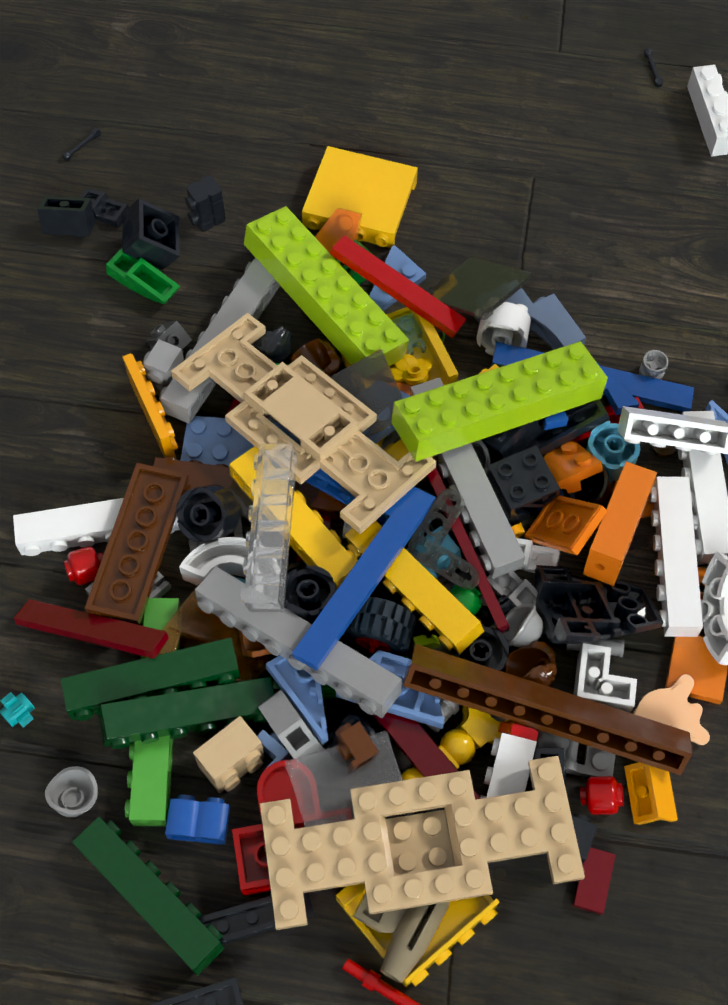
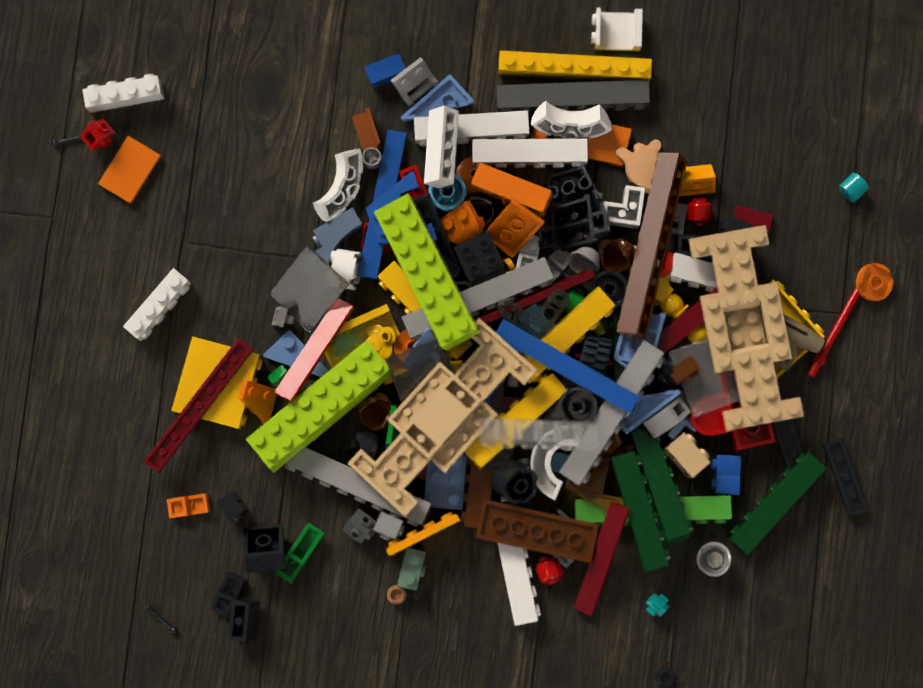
camera: 90 degrees left, 20 degrees up
none -> red brick [80,119,115,151]
none -> orange tile [98,136,161,204]
none -> white brick [123,268,191,341]
none -> dark red tile [143,338,254,473]
none -> orange slope [167,493,211,518]
none -> light grey tile [271,307,295,327]
none -> white brick [313,149,363,222]
none -> dark orange panel [352,108,381,152]
none -> medium nougat plate [387,585,406,604]
none -> sand green brick [397,547,426,590]

